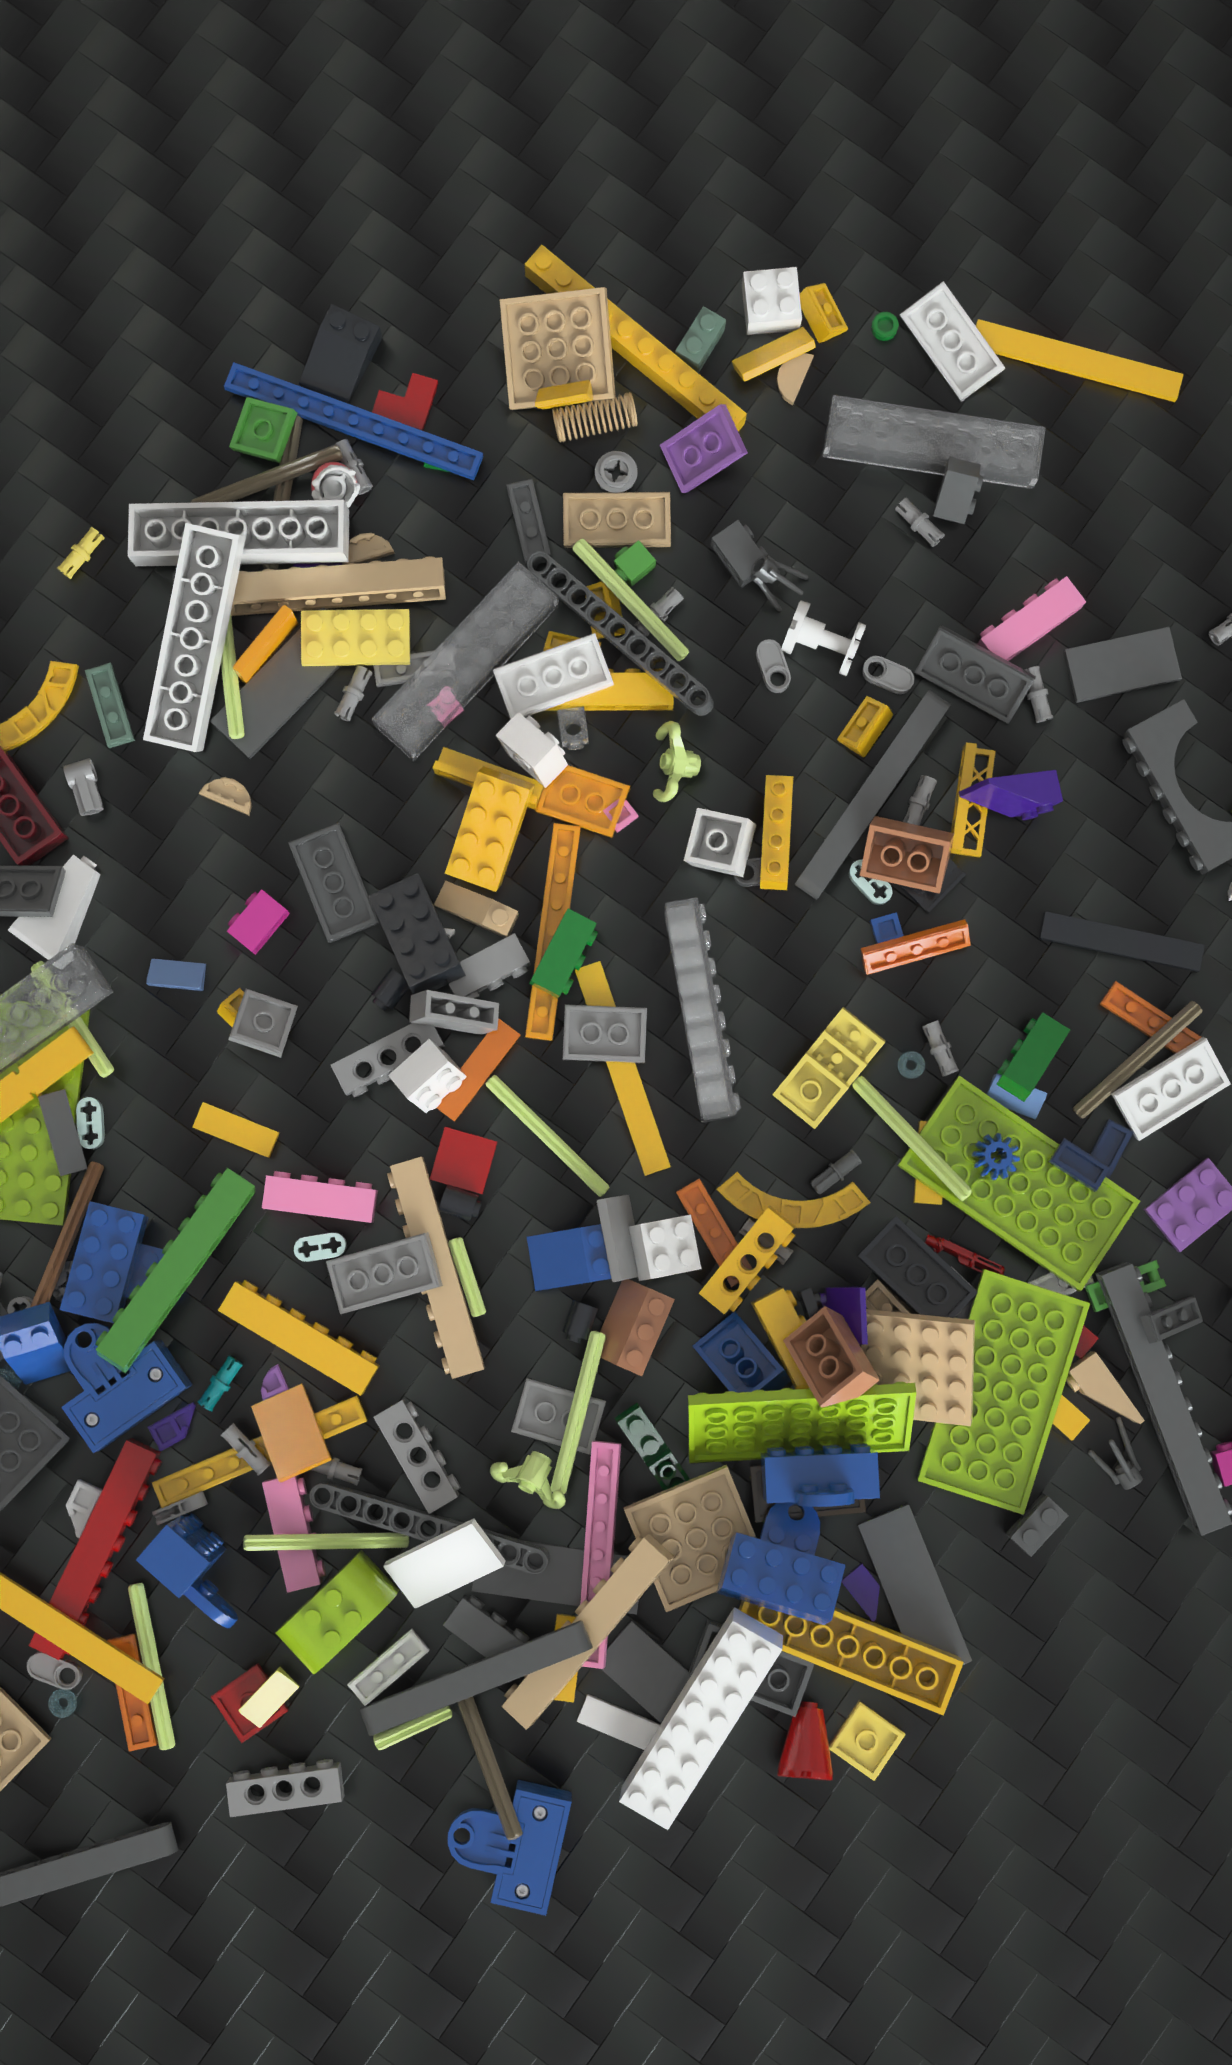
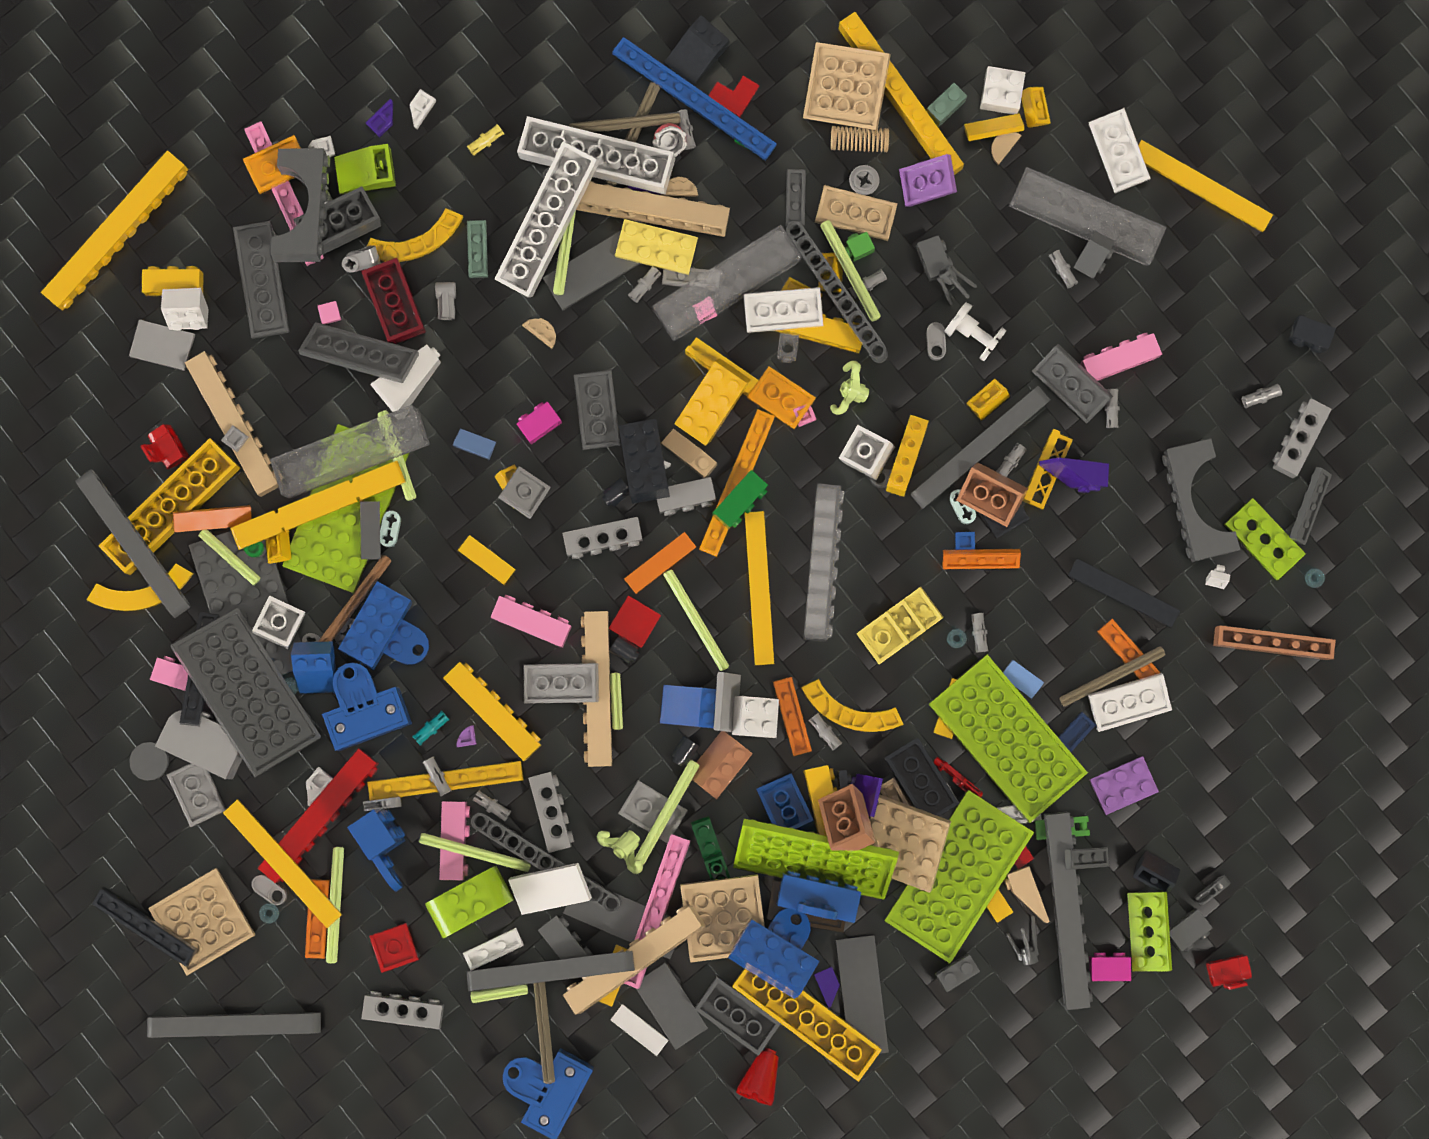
camera: 20 degrees right, 0 degrees up
bright green brick [95,1168,255,1374] -> none
dark purple tile [148,1402,196,1451] -> none
bright green plate [229,397,297,463] -> none
light orange tile [233,605,298,684] -> none
light yellow slope [238,1667,299,1728] -> none
light orange tile [251,1384,332,1483] -> none
light aqua beam [294,1233,347,1262] -> none
white brick [388,1039,467,1113] -> none
light grey brick [409,990,499,1035] -> none
white brick [496,712,568,788] -> none
yellow slope [535,380,593,410] -> none
light grey tile [563,1005,647,1063] -> none
white brick [619,1607,783,1830] -> none
yellow brick [699,1206,796,1314] -> none
dark grey axle [811,1149,862,1194] -> none
light yellow tile [829,1701,906,1781] -> none
yellowish green axle [852,1076,972,1201] -> none
light grey piece [862,656,914,694] -> none
green tile [871,312,899,341] -> none
blue gear [972,1133,1020,1180] -> none
green brick [996,1012,1070,1102] -> none
dark blue tile [1048,1138,1111,1192] -> none
dark grey tile [1064,627,1182,703] -> none

